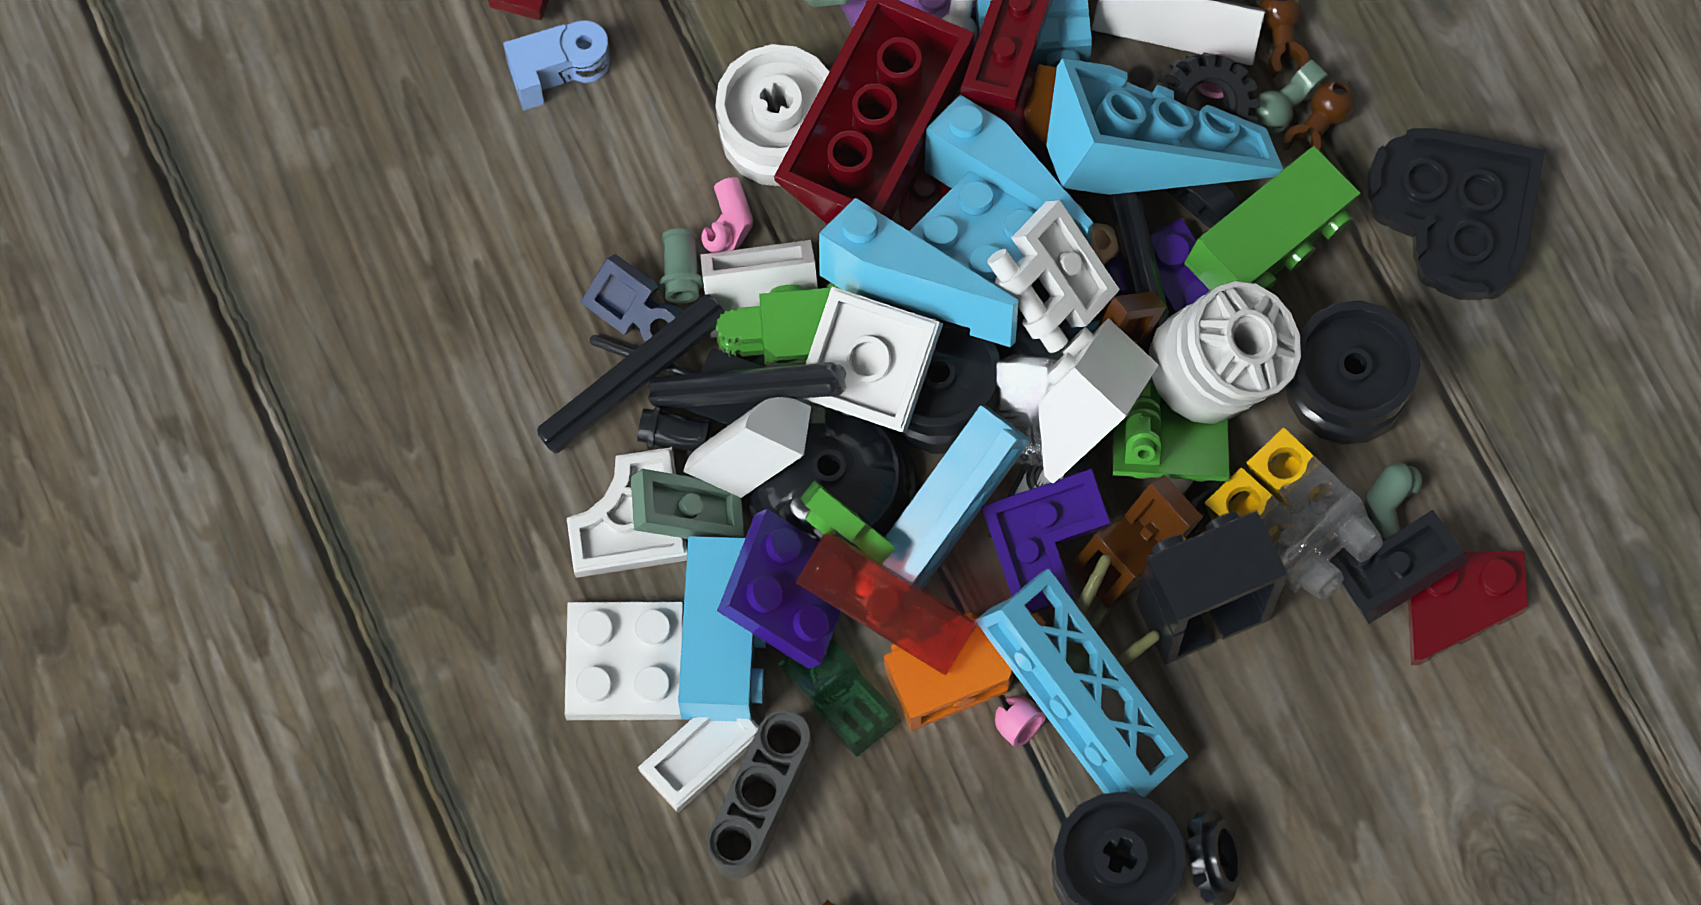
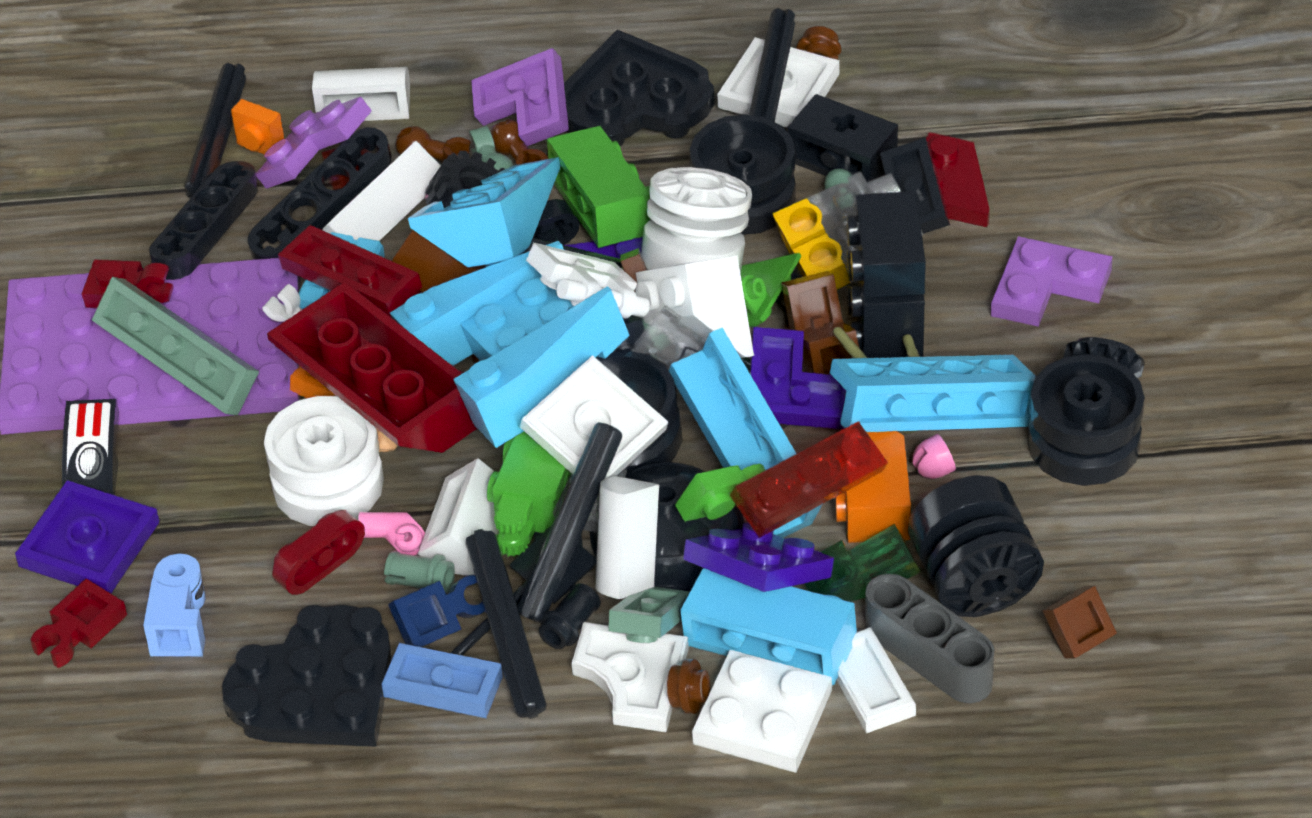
camera: 70 degrees left, 25 degrees down
none -> black plate [222,605,391,747]
none -> dark red plate [272,510,365,595]
none -> medium blue plate [382,643,503,718]
none -> medium lavender plate [471,48,569,146]
none -> reddish brown plate [667,659,710,714]
none -> white plate [717,37,839,128]
none -> black axle [749,8,795,122]
none -> black brick [788,94,898,193]
none -> reddish brown plate [796,26,842,60]
none -> black wheel [908,475,1044,617]
none -> medium lavender plate [991,236,1113,327]

